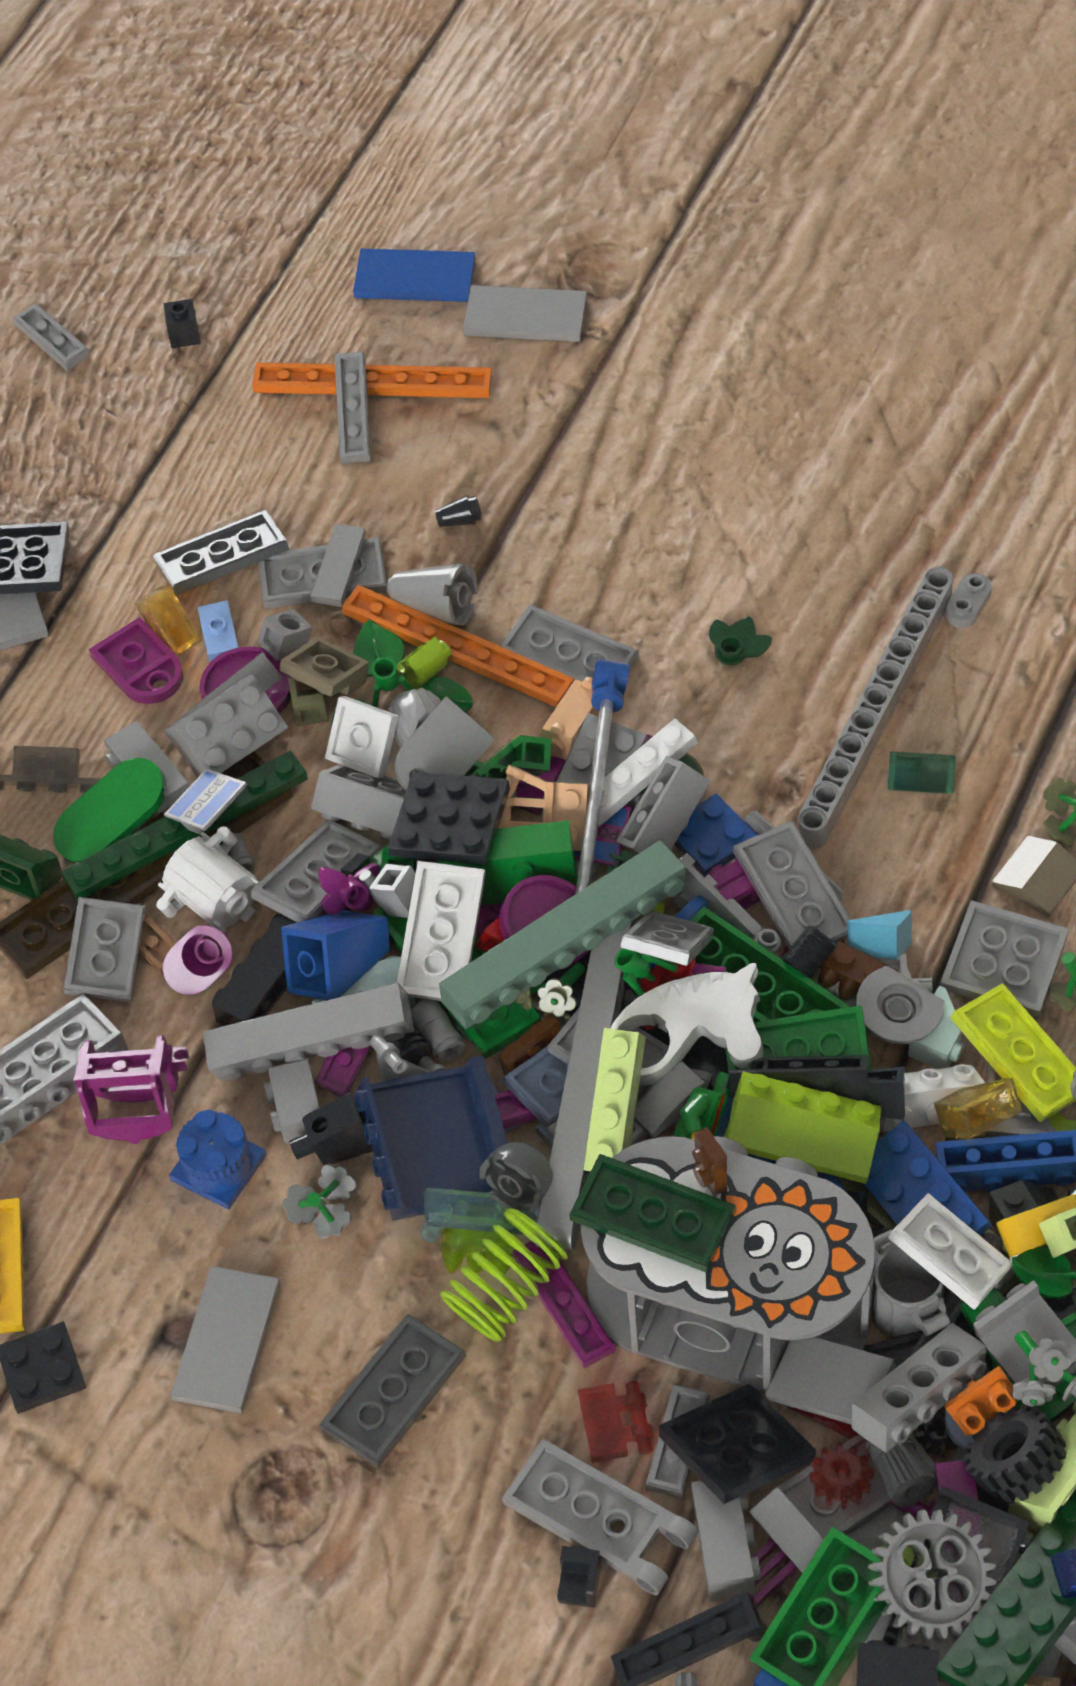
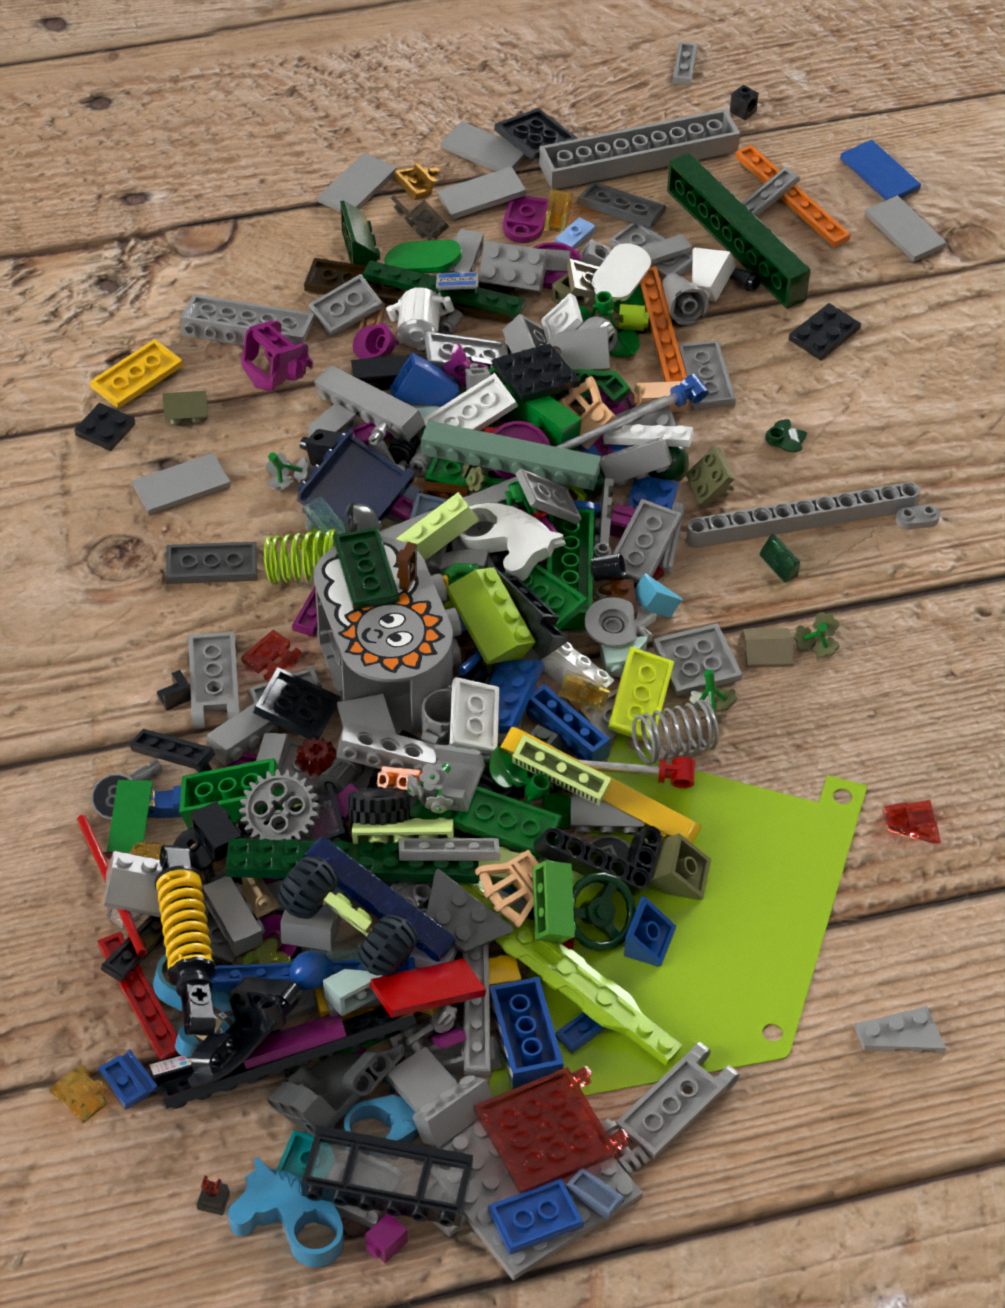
camera: 45 degrees right, 5 degrees down
blue piece [169,1109,266,1210] -> none
none -> olive slope [162,390,208,424]
none -> light grey tile [437,166,526,220]
none -> light grey brick [539,109,740,190]
none -> white tile [592,243,651,302]
none -> dark green brick [667,152,811,309]
none -> olive plate [686,446,735,508]
none -> white slope [692,248,736,302]
none -> black plate [788,303,861,361]

